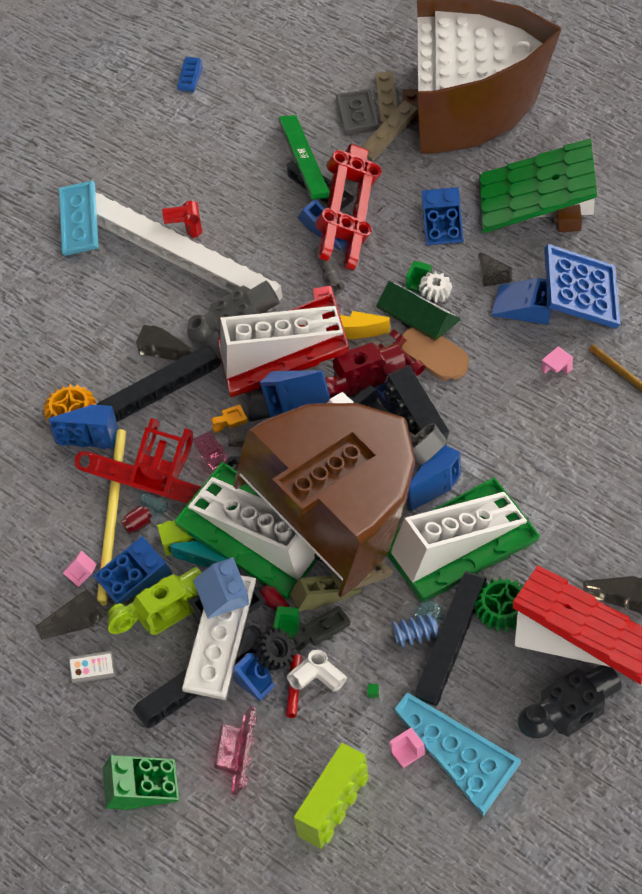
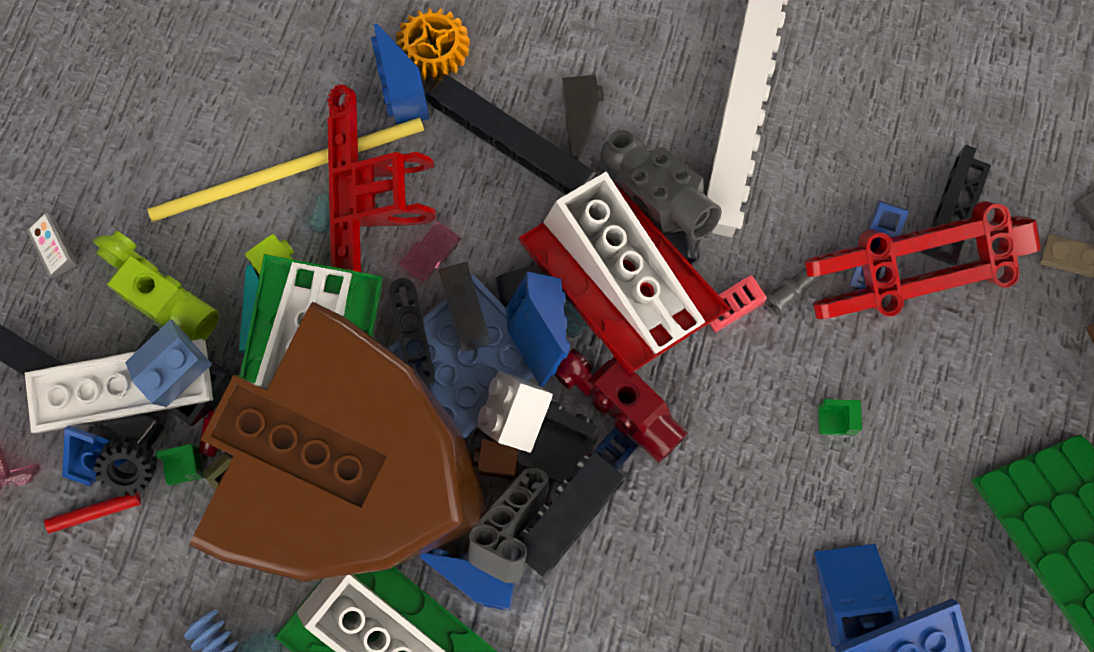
camera: 60 degrees right, 20 degrees up
clear smoke slope [35,589,105,640] -> none
bright pink panel [63,551,97,587] -> none
blue slope [93,536,173,604] -> none
dark red brick [120,505,152,534] -> none
red piece [162,201,203,238] -> none
light orange plate [211,404,248,433] -> none
green tile [279,115,330,199] -> none
white piece [287,650,347,692] -> none
pearl dark grey plate [293,606,351,651] -> none
yellow slope [340,311,391,339] -> none
green piece [367,684,379,698] -> none
dark green slope [376,281,460,341] -> none
dark red bar [378,329,426,377] -> none
medium nougat tile [401,328,469,381] -> none
white gear [419,271,452,304] -> none
blue slope [421,187,464,245] -> none
clear smoke slope [478,252,512,287] -> none
reddish brown brick [554,205,582,232] -> none

